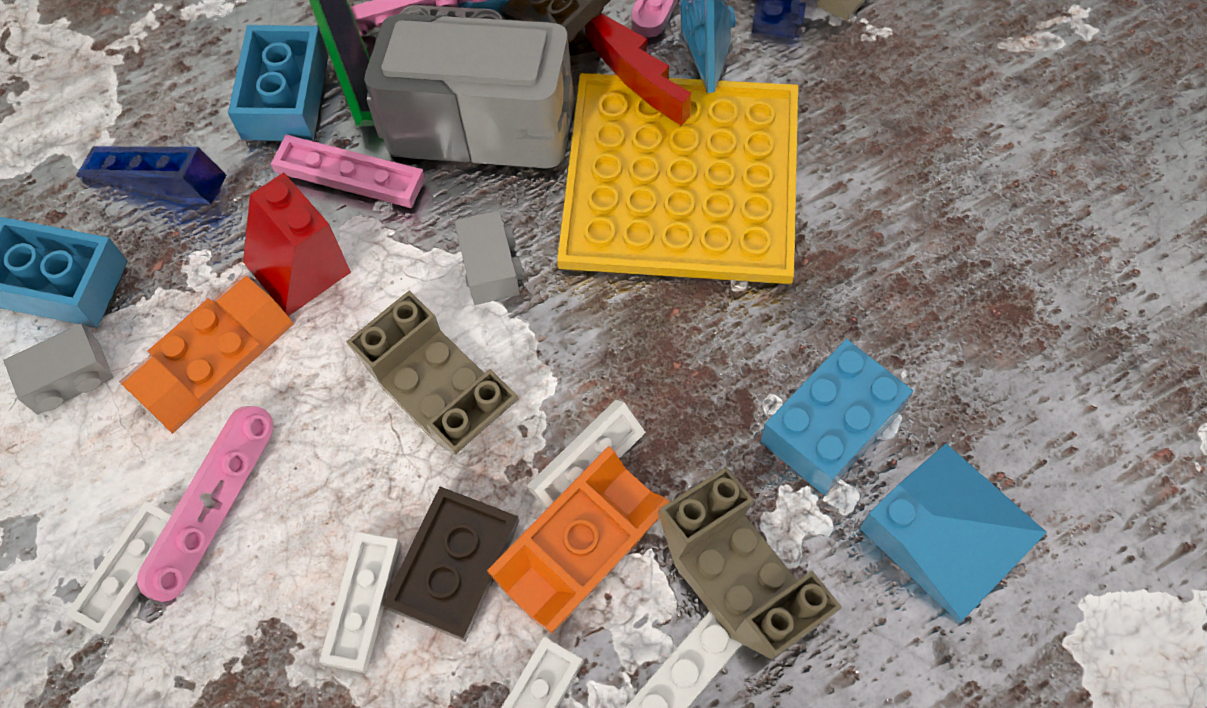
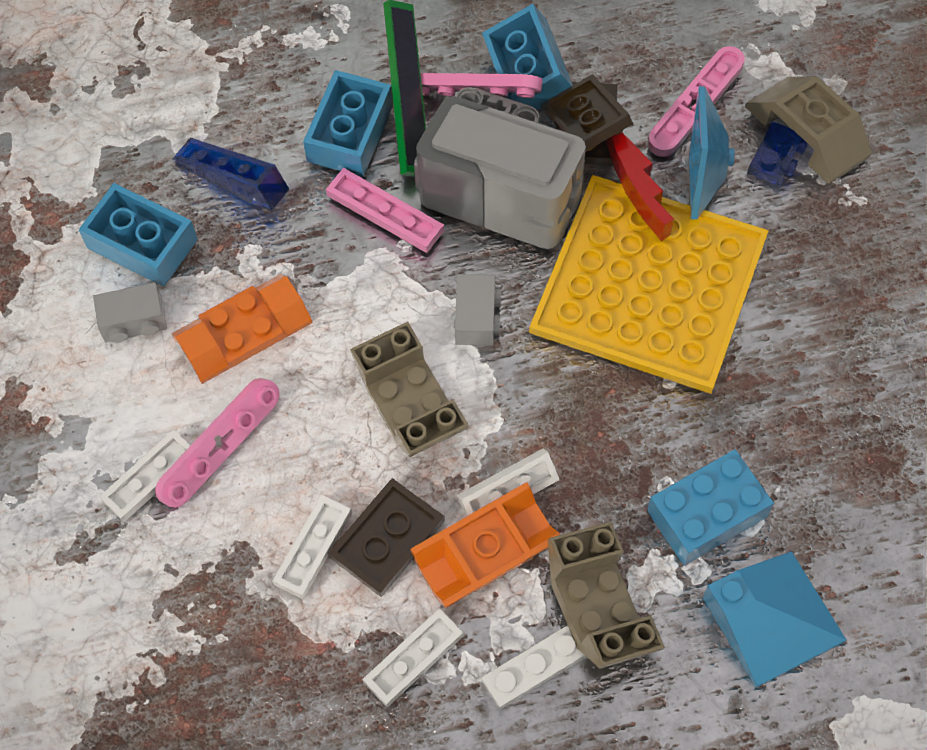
camera: 15 degrees right, 0 degrees up
red slope [243,172,351,316] -> none

